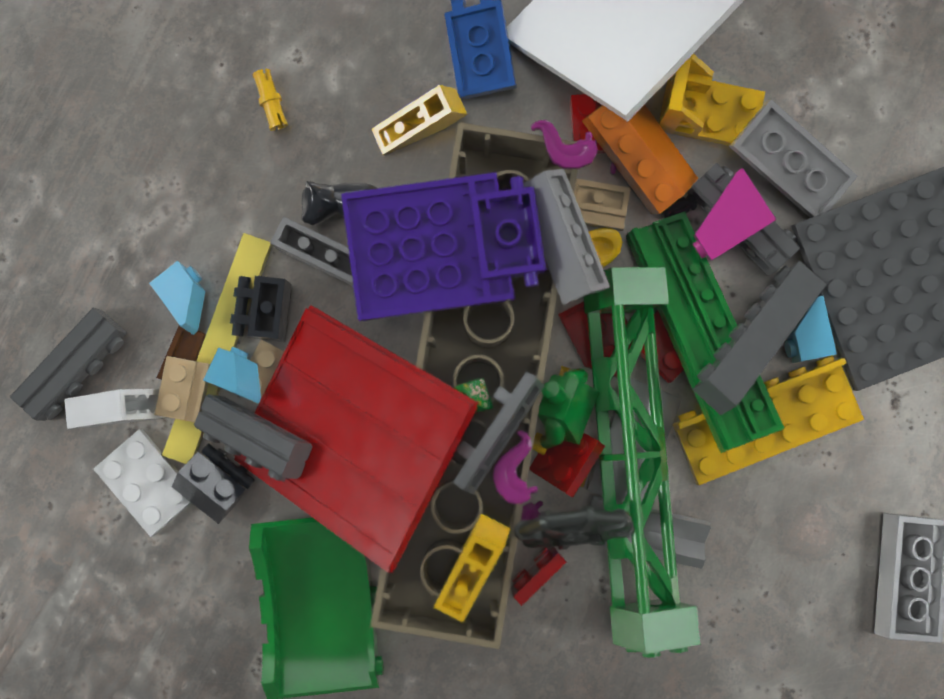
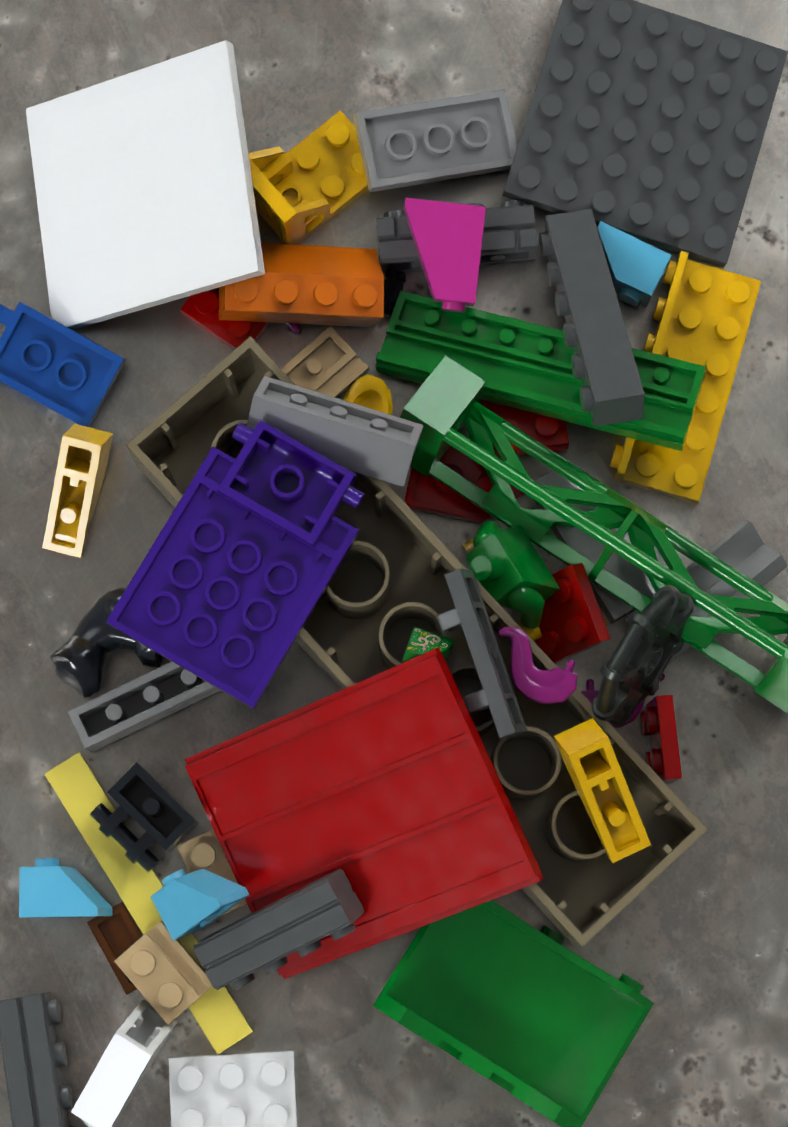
camera: 55 degrees left, 5 degrees down
black brick [171,443,255,524] -> none
magenta piece [531,120,598,169] -> none

